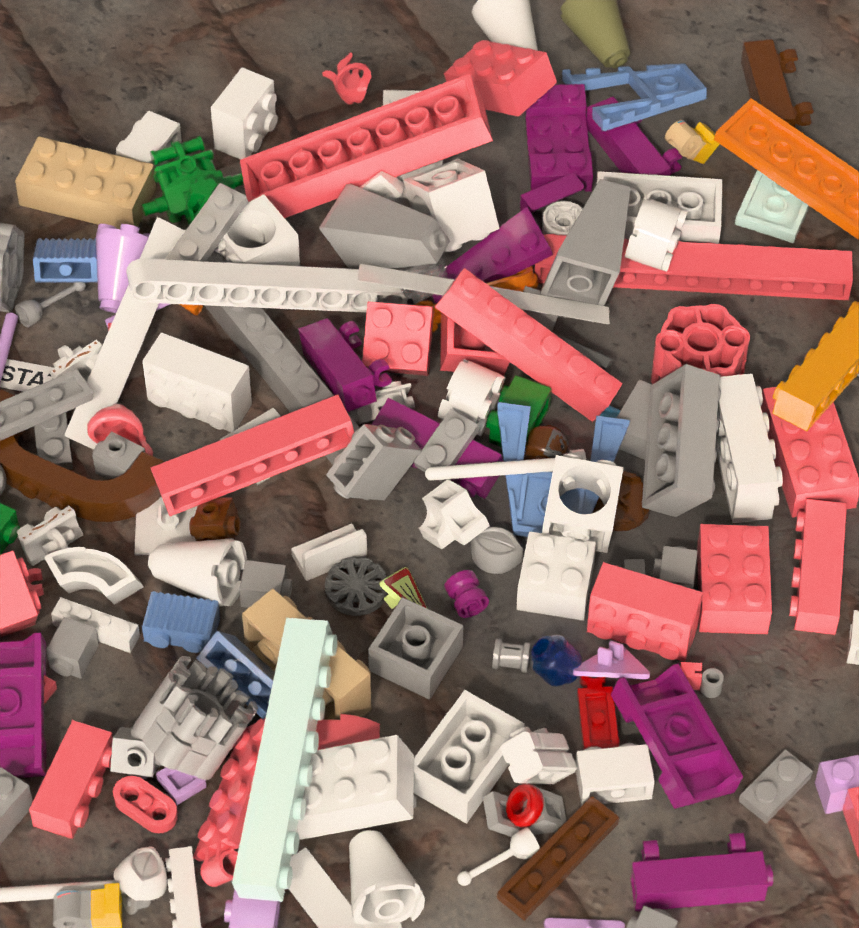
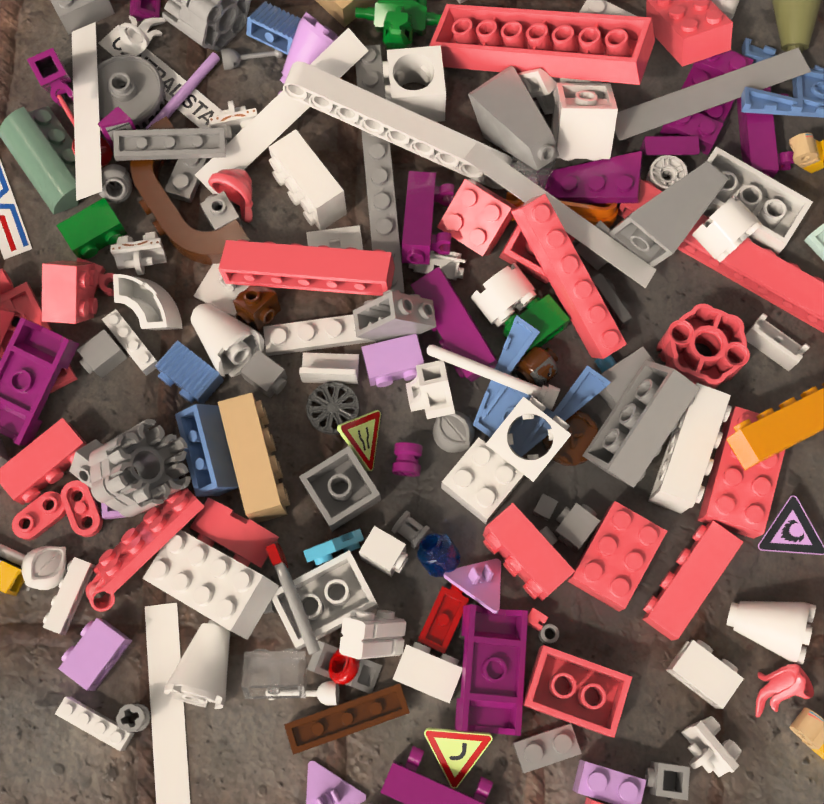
camera: 30 degrees right, 20 degrees up
light grey plate [165,183,248,262] -> none
light aqua brick [232,618,337,902] -> none
light grey plate [414,409,480,483] -> none
none -> coral plate [12,491,66,540]
none -> clear brick [241,648,308,699]
none -> white plate [263,314,376,356]
none -> light grey piece [265,541,321,655]
none -> medium azure plate [303,528,364,565]
none -> white brick [359,526,408,577]
none -> lavender brick [361,334,424,387]
none -> piece [424,728,492,788]
none -> coral brick [523,645,632,738]
none -> light grey sticker [615,48,811,141]
none -> white hinge [745,313,810,371]

